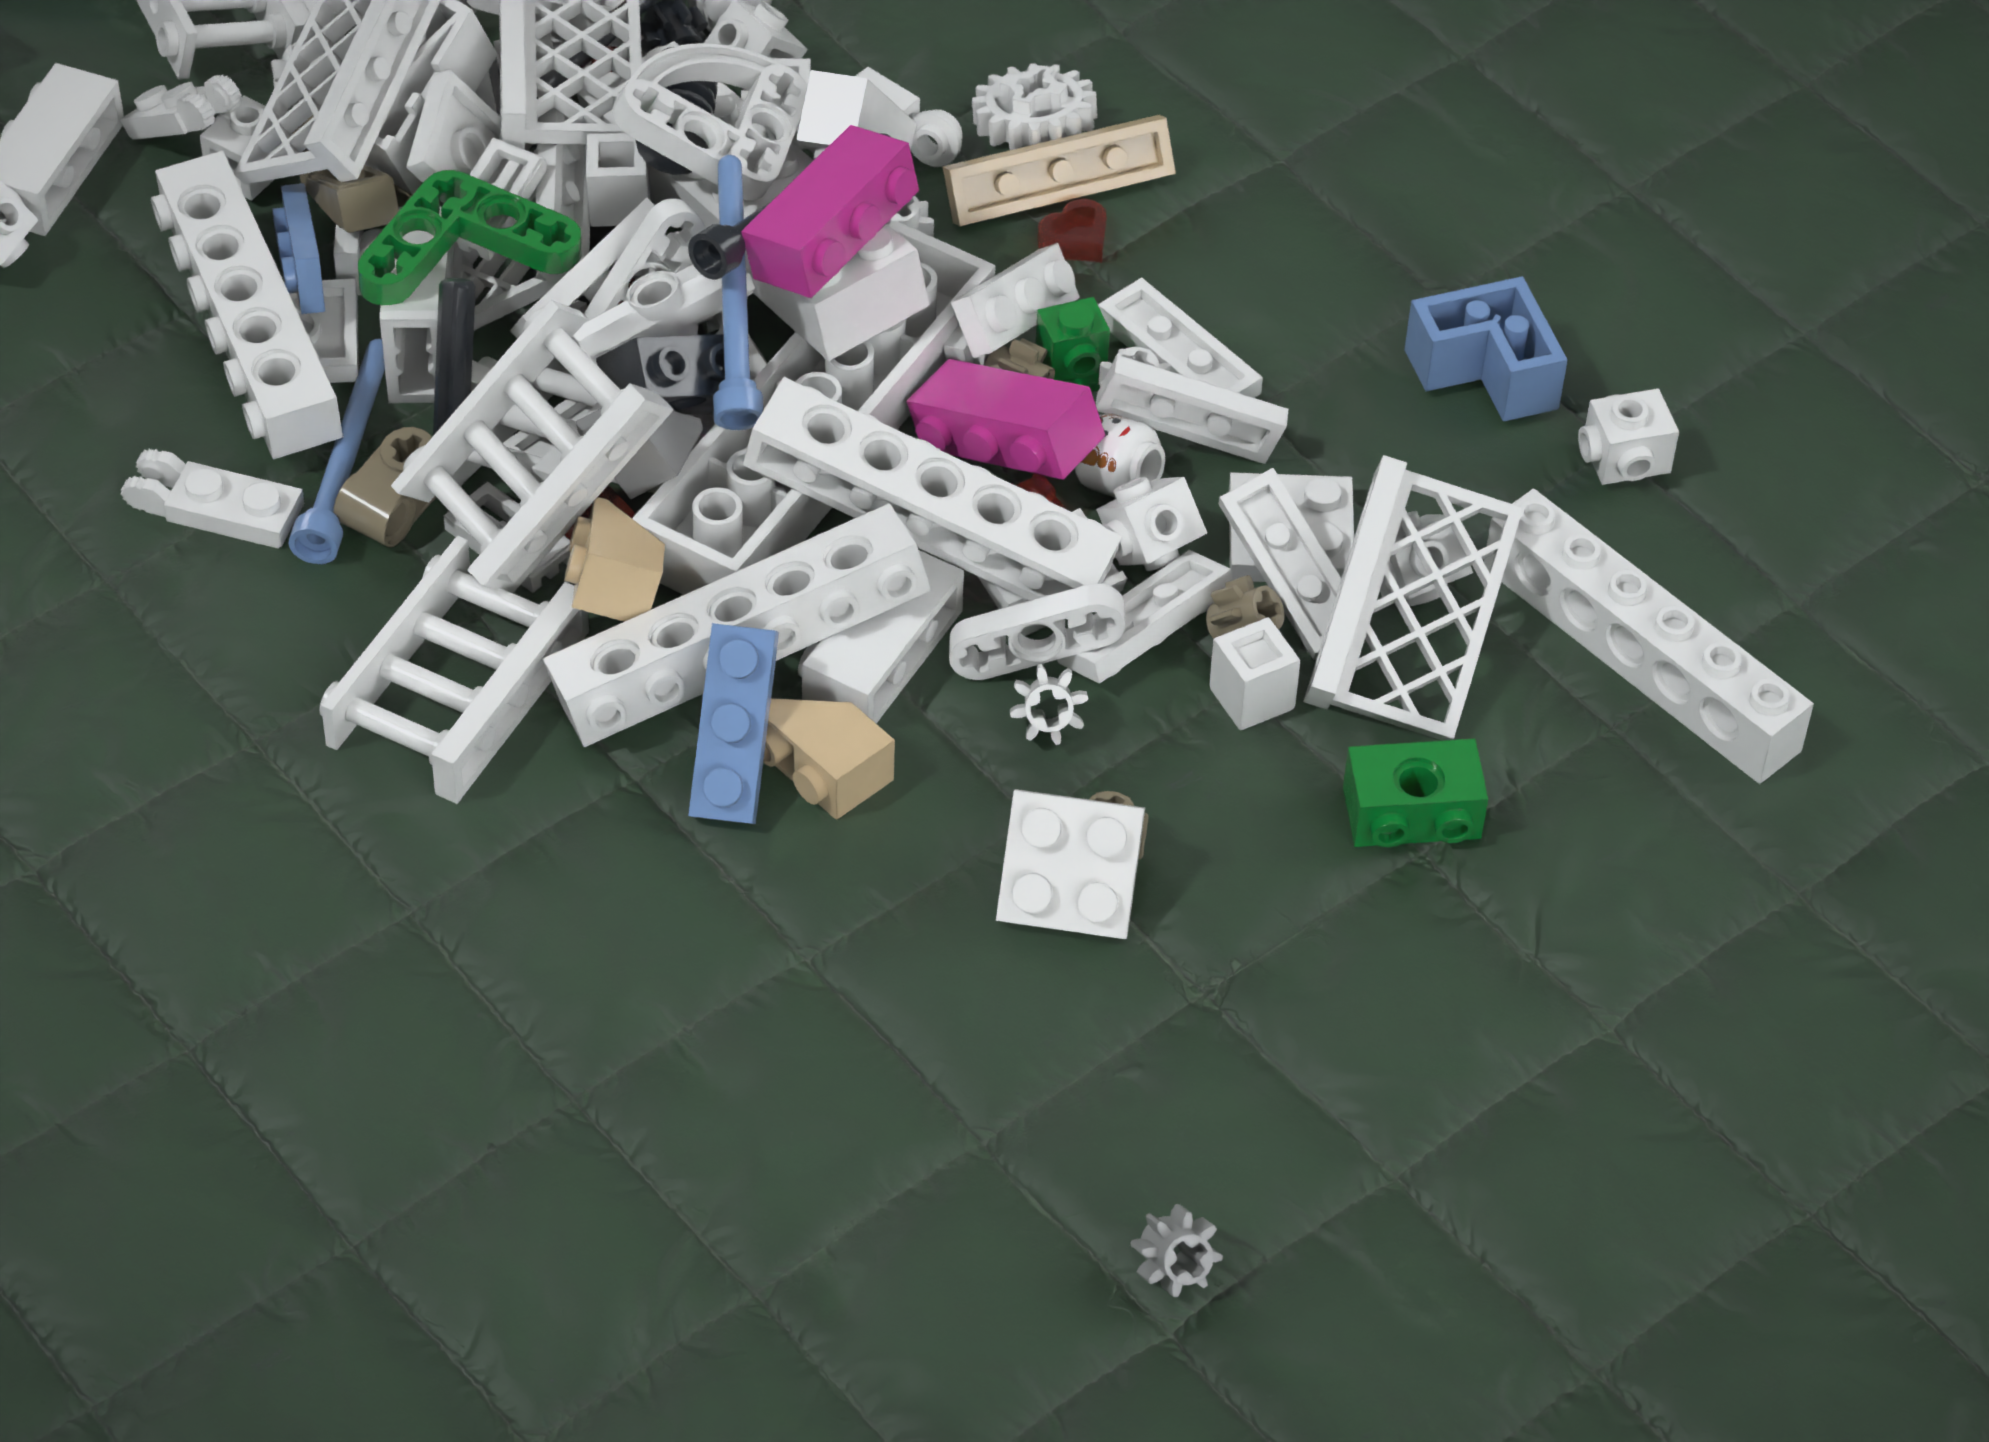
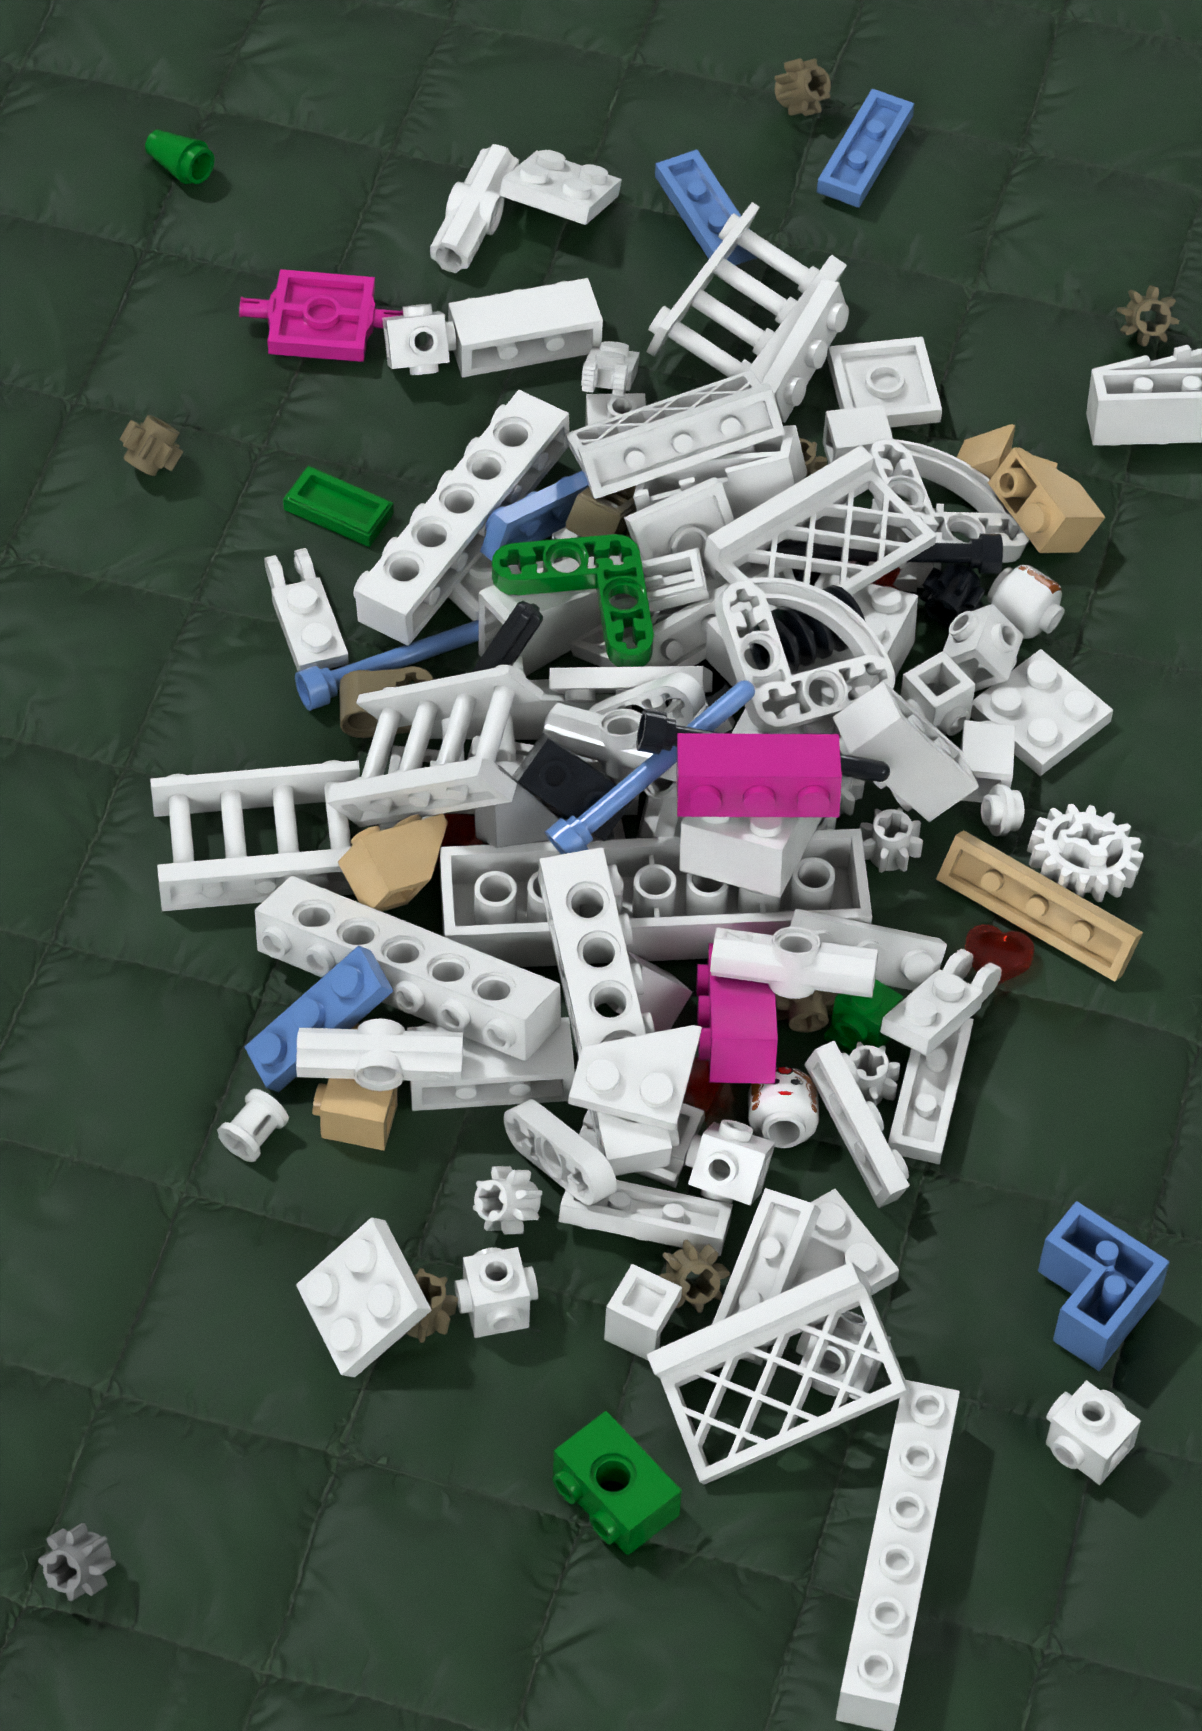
camera: 55 degrees right, 5 degrees up
none -> white bush [217,1089,289,1162]
none -> green tile [283,466,394,547]
none -> white piece [296,1019,463,1091]
none -> white brick [454,1247,538,1338]
none -> white wing [568,1025,702,1131]
none -> white piece [710,927,879,999]
none -> white hinge [880,948,1002,1056]
none -> white plate [971,649,1113,776]

